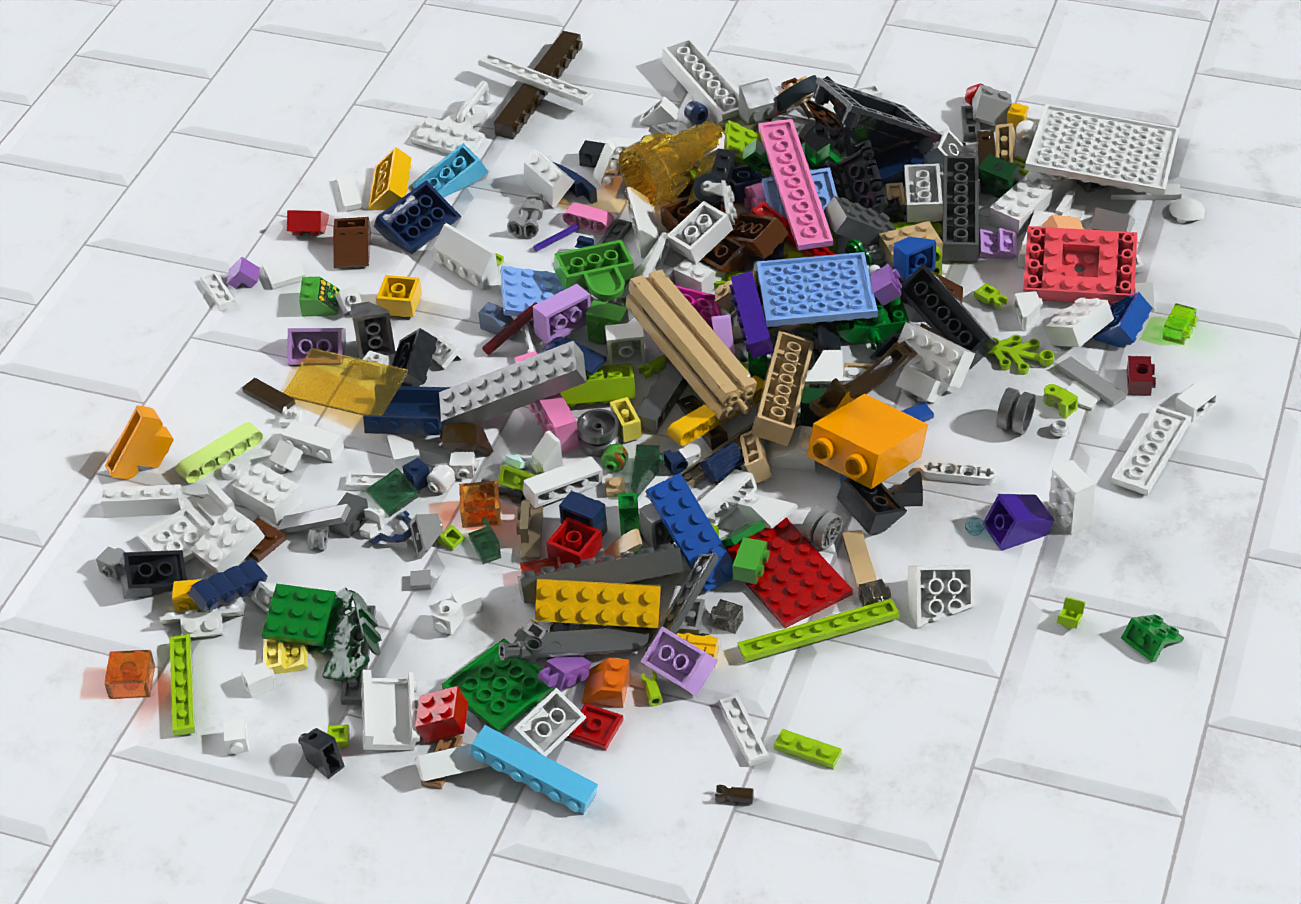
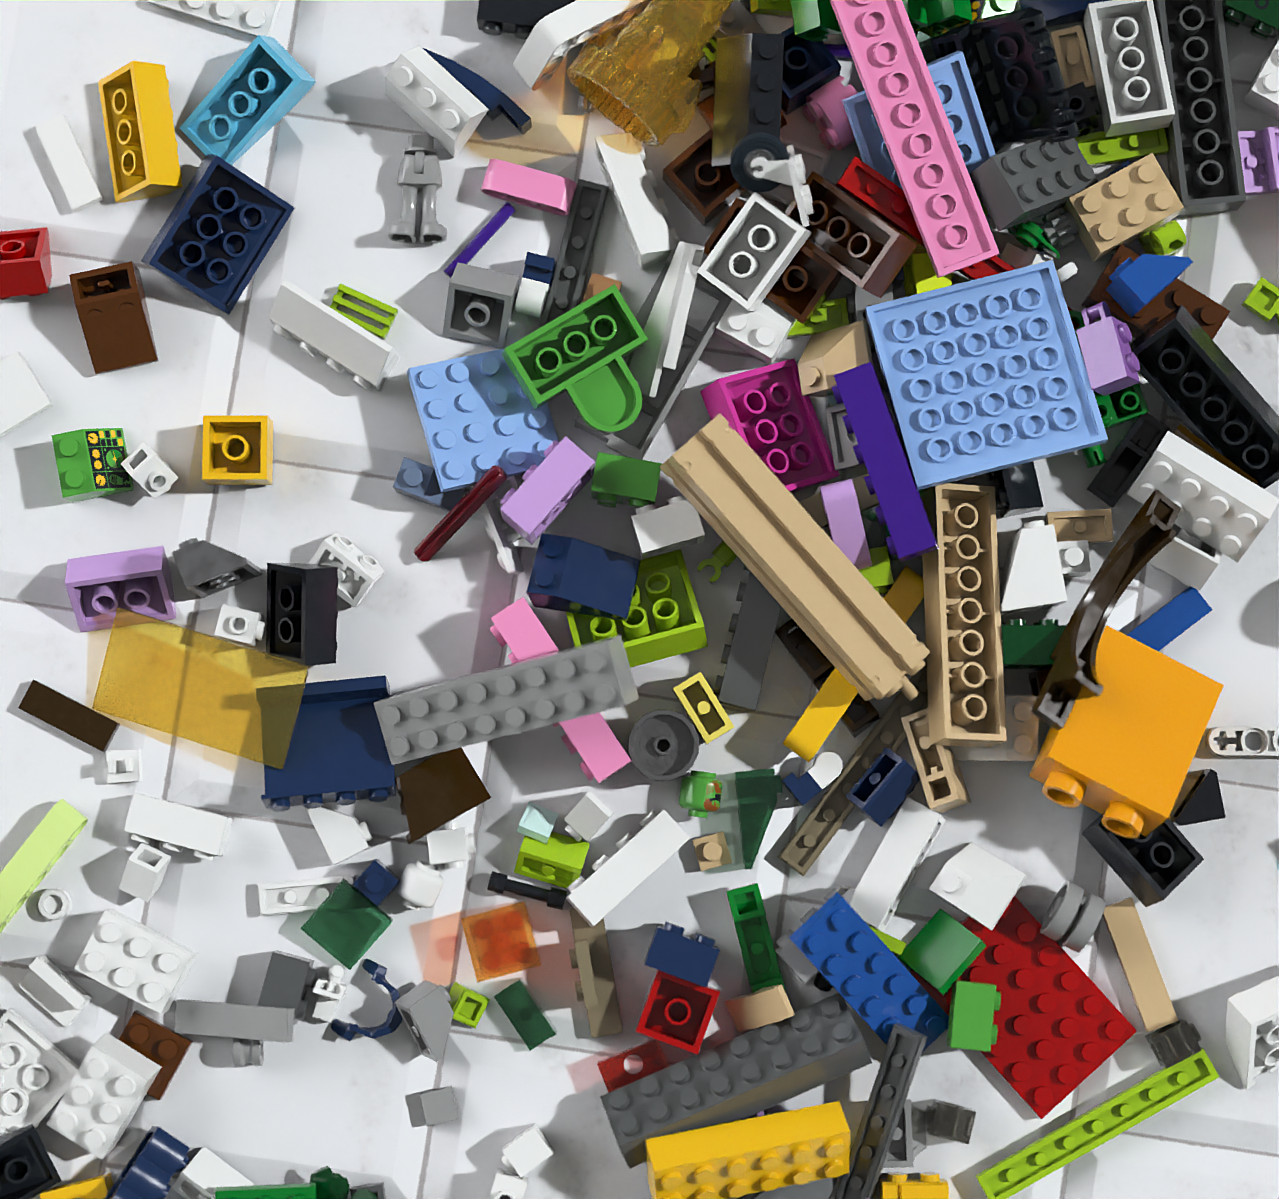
camera: 15 degrees left, 40 degrees up
none -> light grey slope [442,263,519,349]

